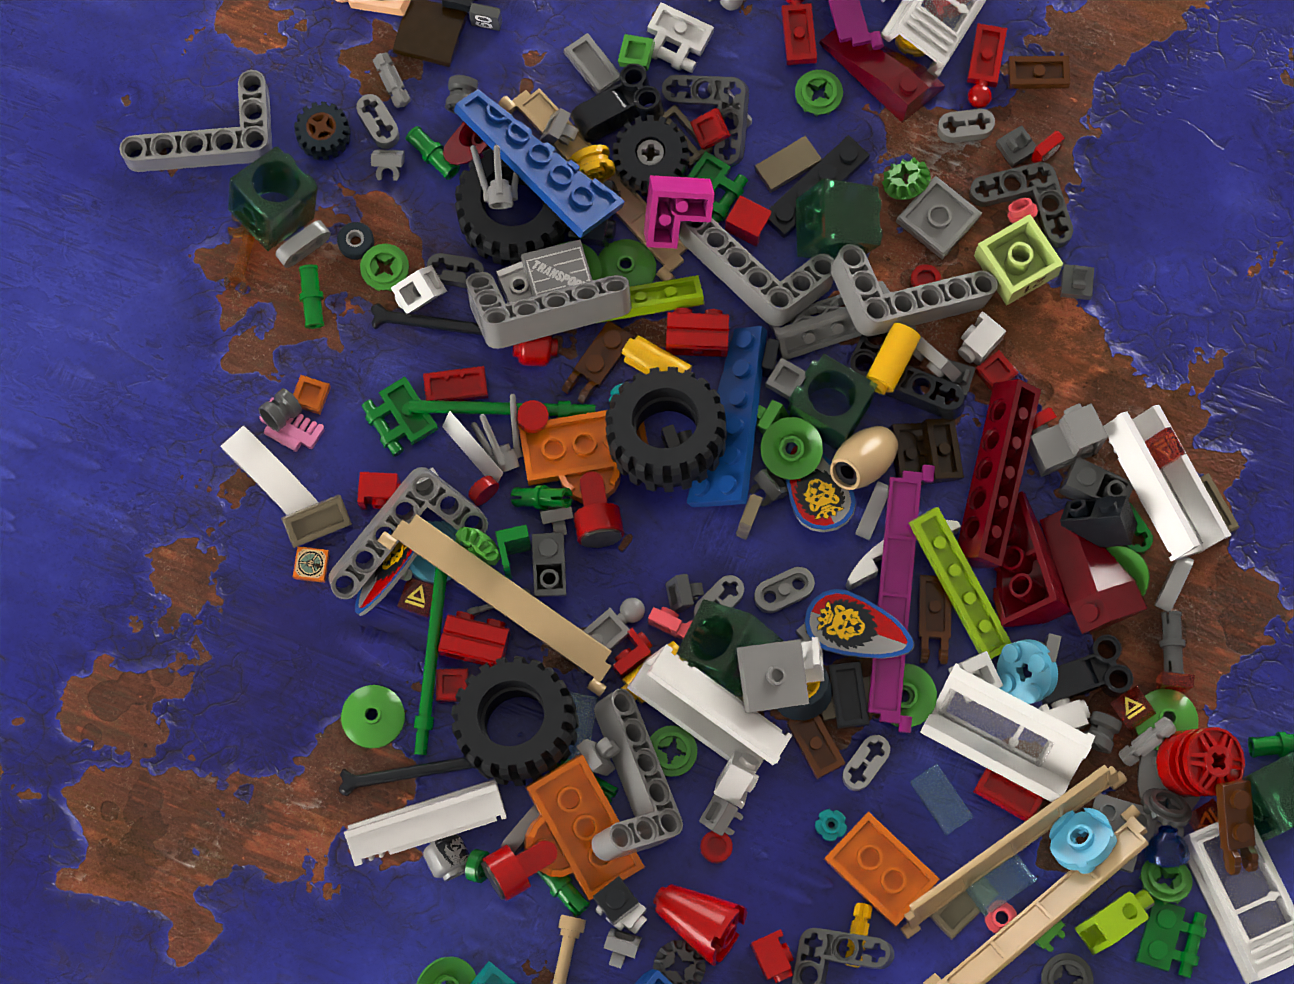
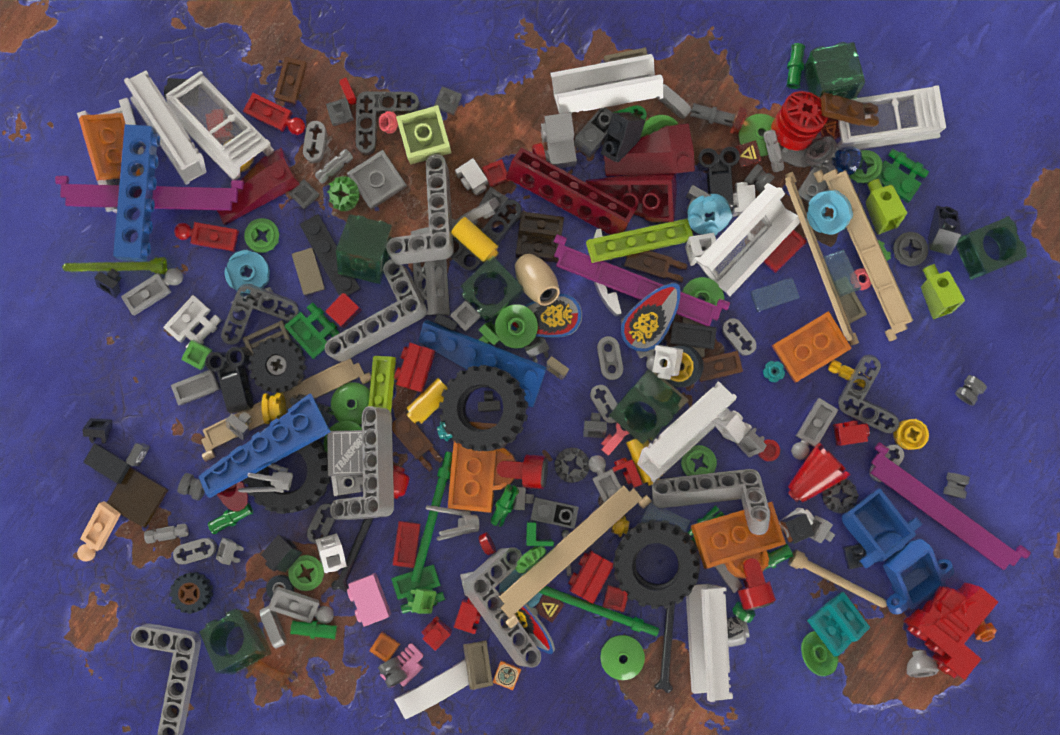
camera: 75 degrees left, 10 degrees up
white sticker [442,411,503,483] -> none
red tile [517,400,549,433] -> none
light grey tile [576,737,620,776] -> none
dark pink brick [644,175,715,249] -> none
red tile [690,108,731,150] -> none
light grey plate [737,639,809,713] -> none
light grey beam [855,481,889,541] -> none
red tile [910,264,941,287] -> none
clear red tile [1145,427,1186,470] -> none
none -> medium azure plate [224,250,270,294]
none -> black brick [261,534,303,573]
none -> light grey plate [268,586,334,624]
none -> dark grey tile [289,179,320,210]
none -> light grey axle [315,149,353,183]
none -> bright pink brick [347,573,391,627]
none -> bright green tile [408,589,437,614]
none -> red brick [421,616,452,651]
none -> dark grey gear [555,448,589,483]
none -> yellow plate [612,516,629,537]
none -> light grey plate [791,398,838,460]

